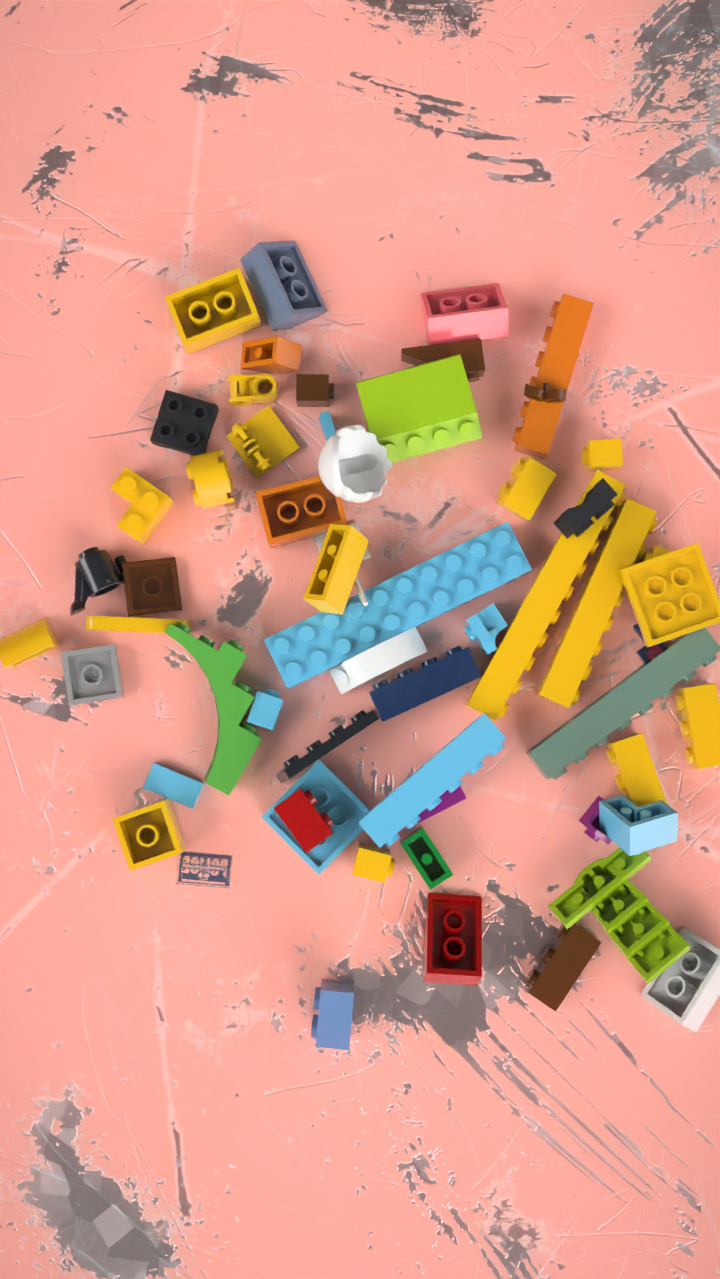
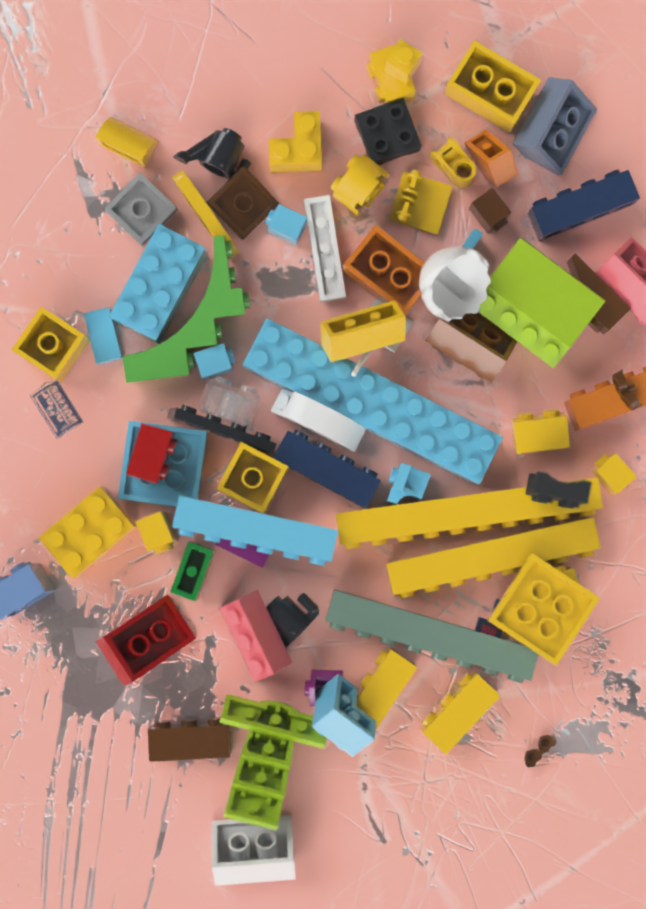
camera: 50 degrees right, 0 degrees up
none -> yellow brick [38,486,137,579]
none -> medium azure brick [109,224,208,344]
none -> clear brick [198,376,262,431]
none -> yellow brick [216,442,289,514]
none -> coral slope [219,590,293,682]
none -> medium azure brick [265,204,307,246]
none -> black piece [266,593,320,650]
none -> white plate [304,195,346,303]
none -> yellow brick [366,44,416,104]
none -> yellow brick [384,39,423,85]
none -> slope [425,312,518,383]
none -> dark blue brick [527,169,640,242]

